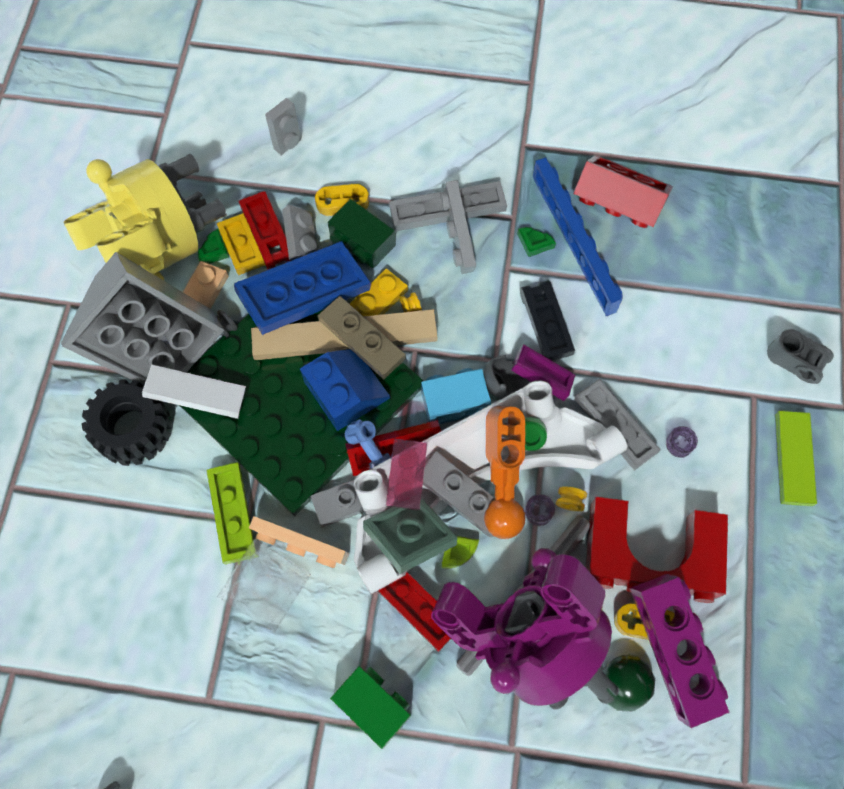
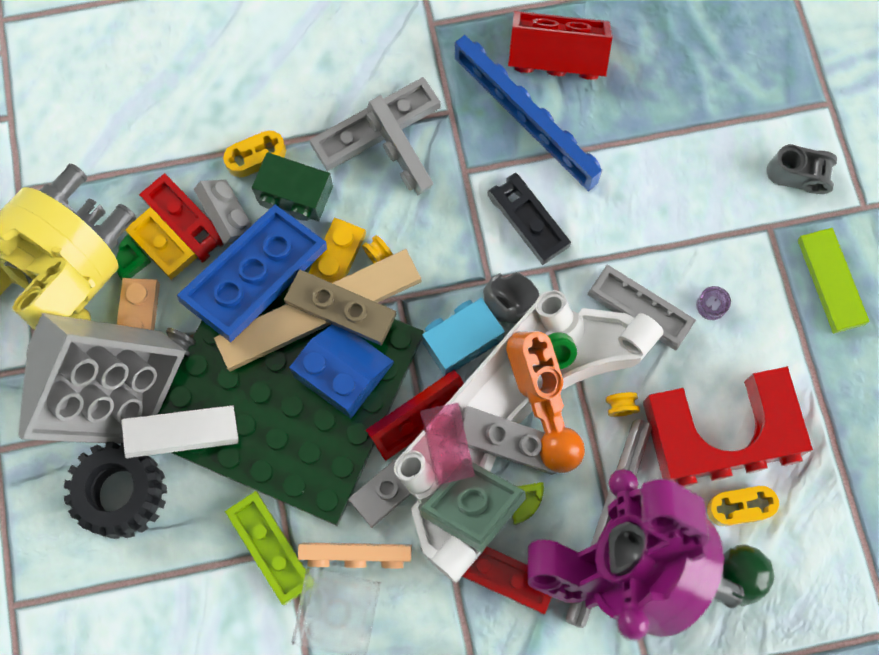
camera: 20 degrees left, 5 degrees up
light grey plate [265,98,301,155] -> none
medium blue bar [345,420,391,469] -> none
magenta tile [511,344,575,401] -> none
green tile [517,227,556,257] -> none
clear purple bush [525,494,555,526] -> none
magenta brick [630,574,730,728] -> none

